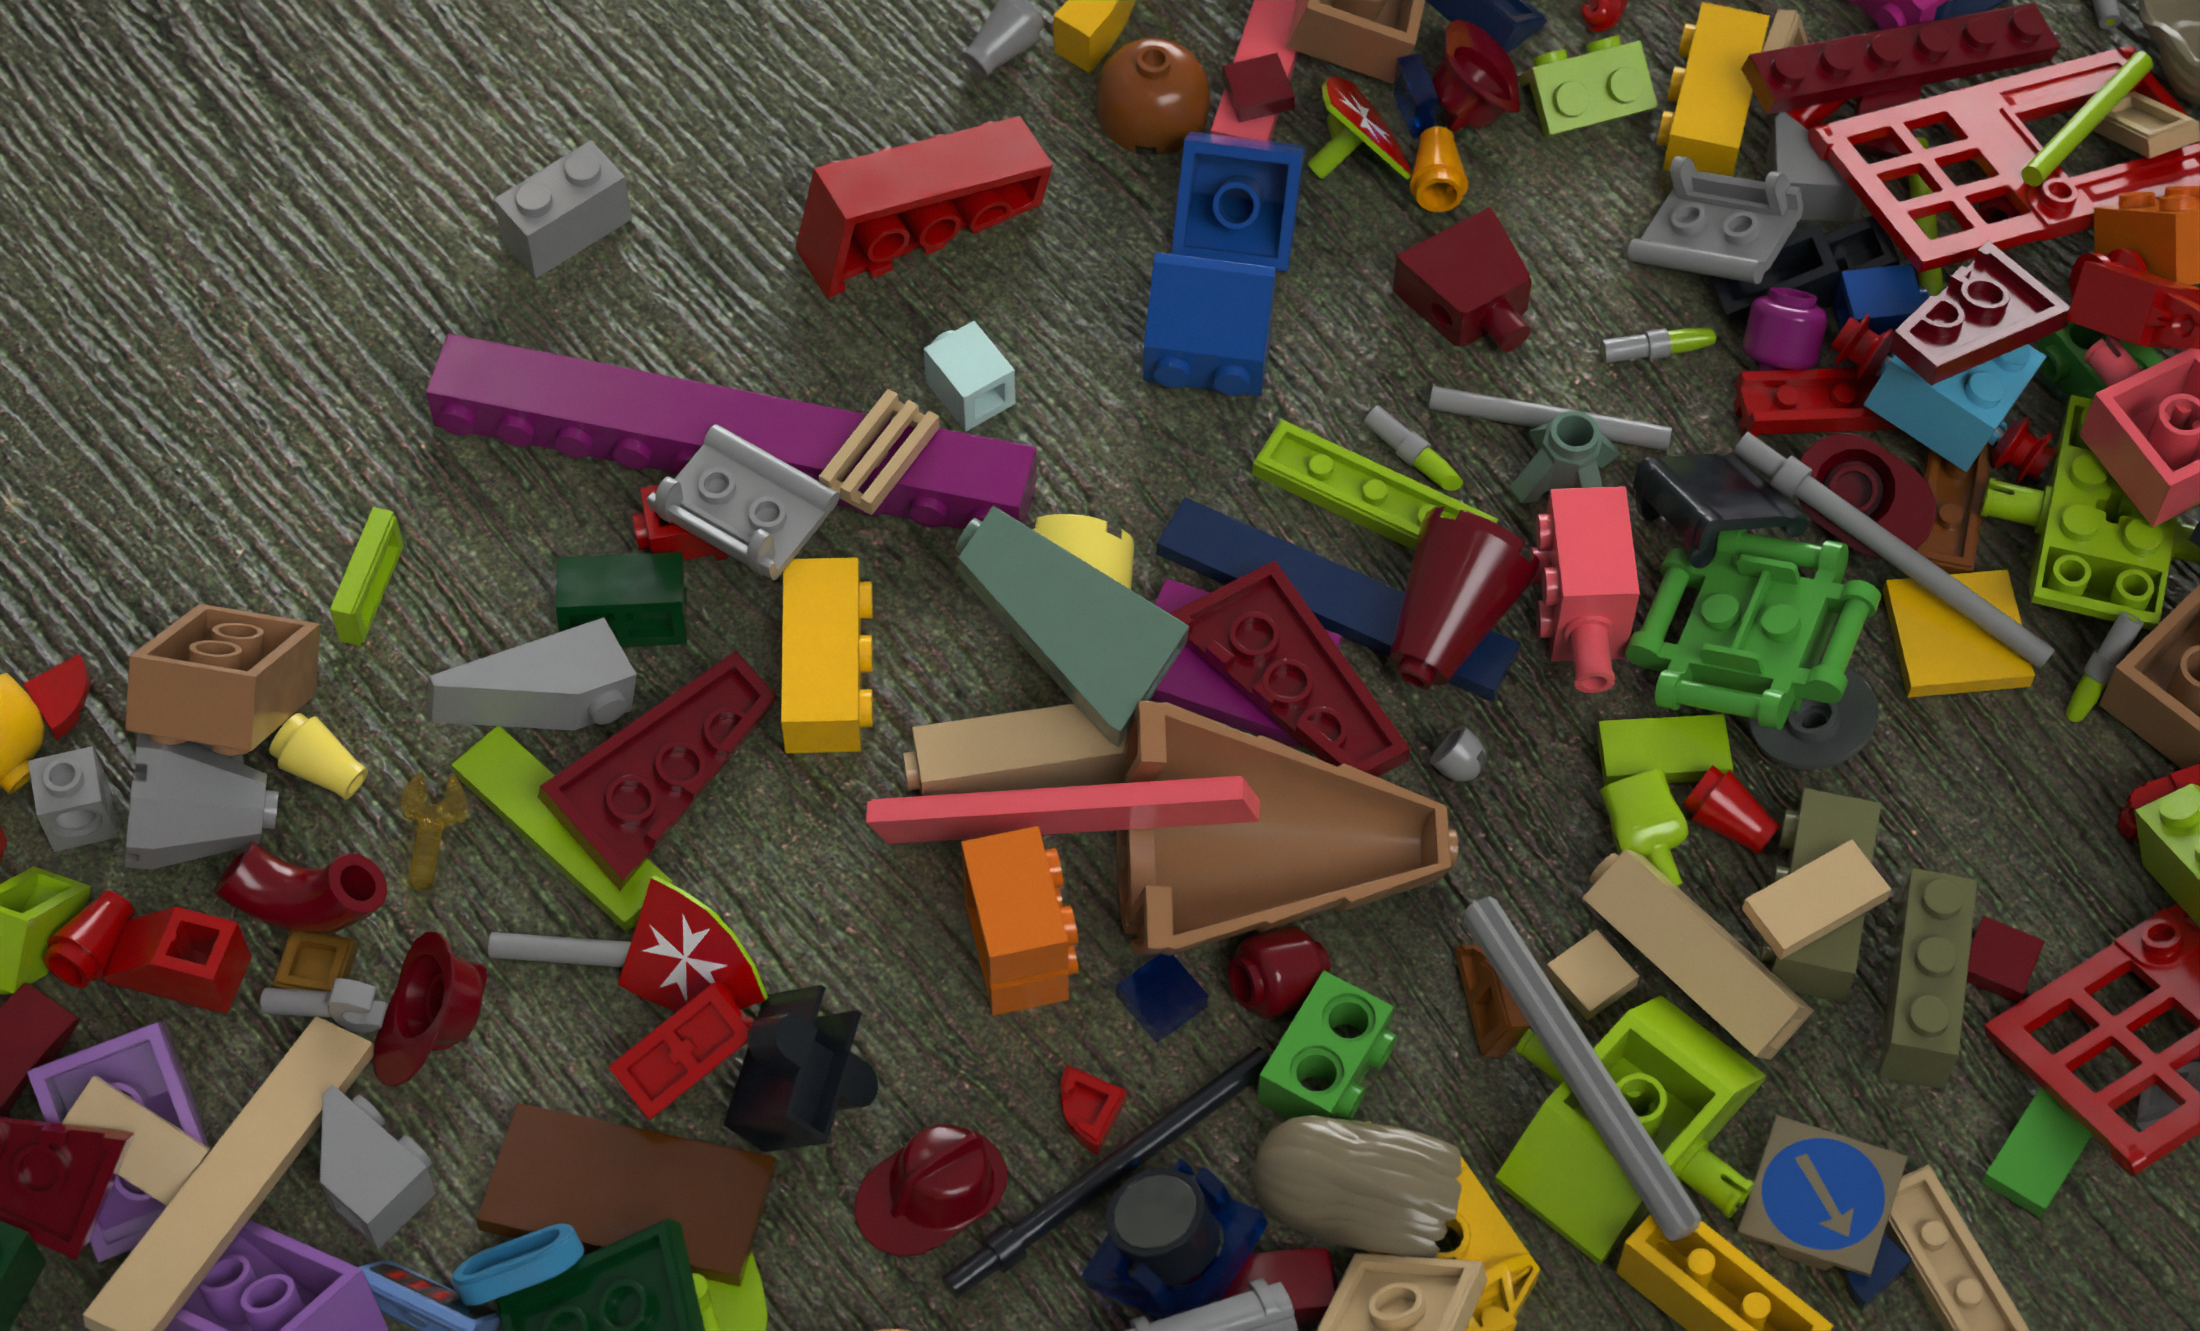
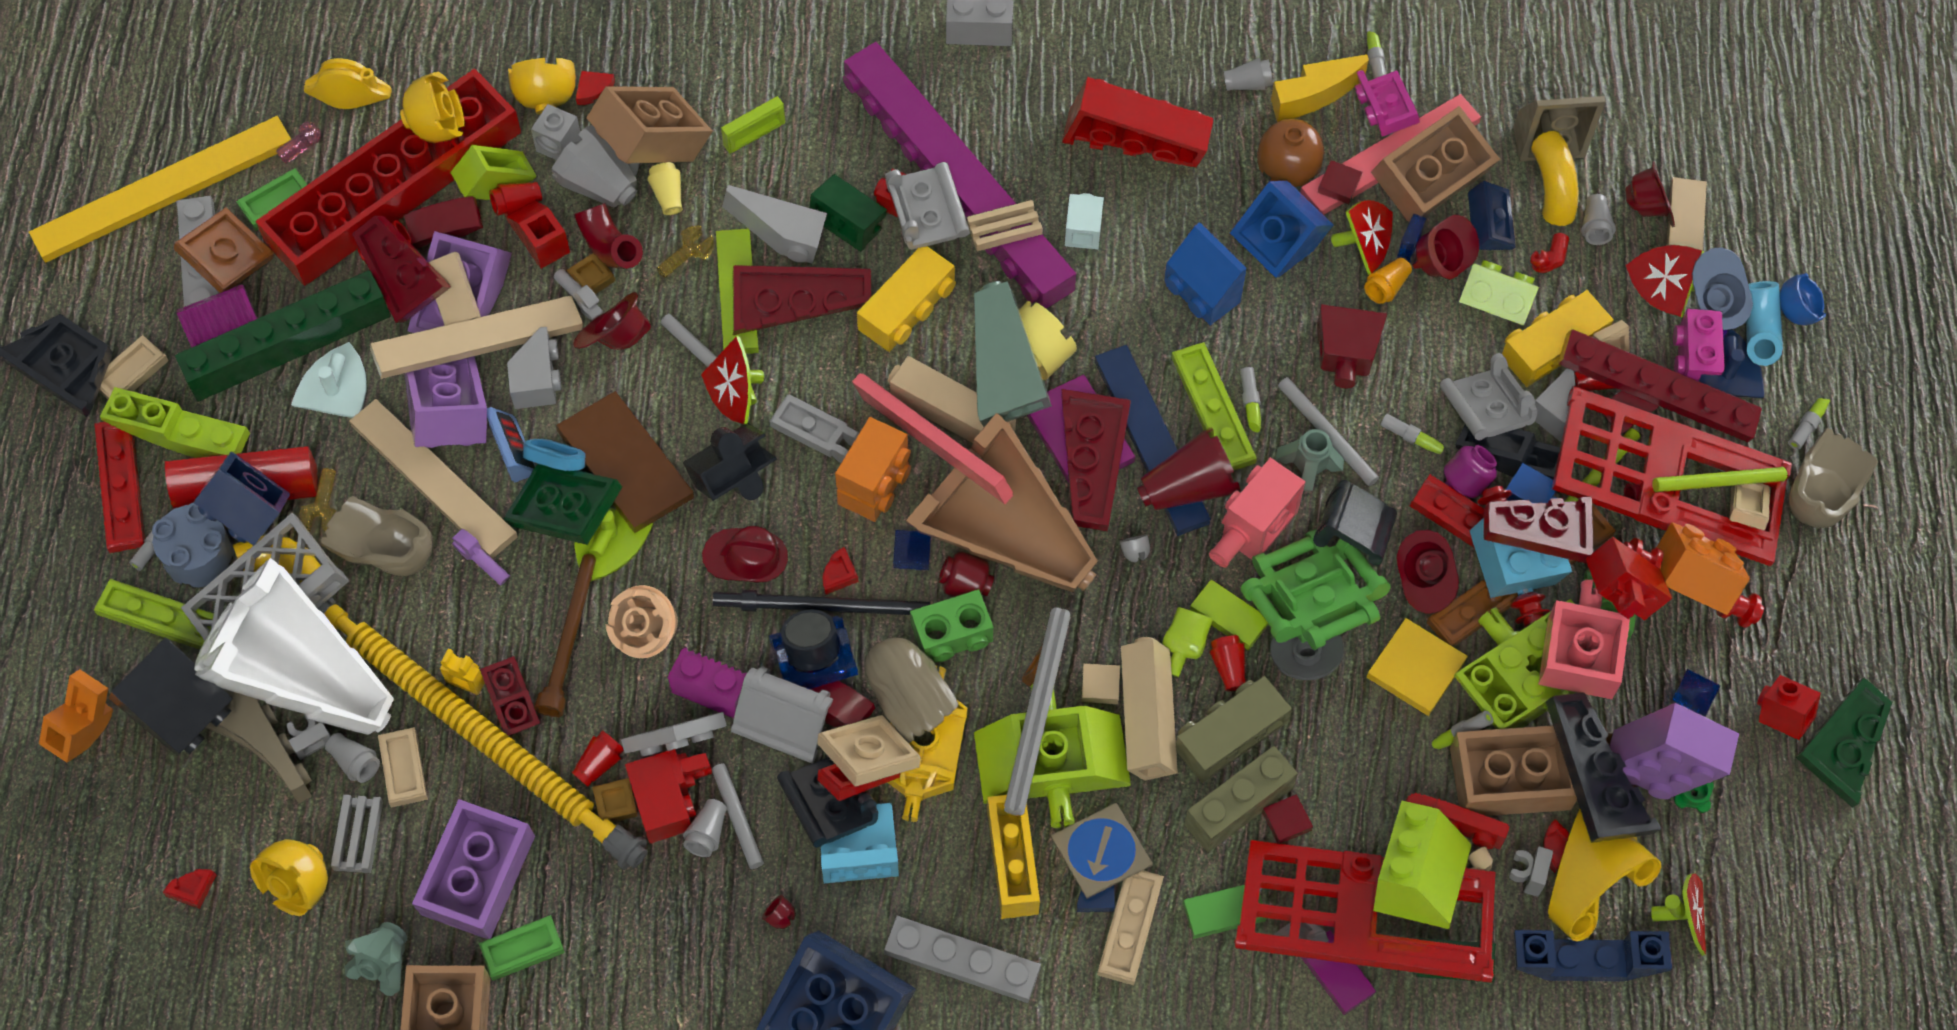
camera: 40 degrees right, 5 degrees up
red hinge [608,981,755,1120] -> none
light grey bar [1734,432,2055,670] -> none
tan tile [1742,839,1891,960] -> none
none -> light grey hinge [769,394,859,463]

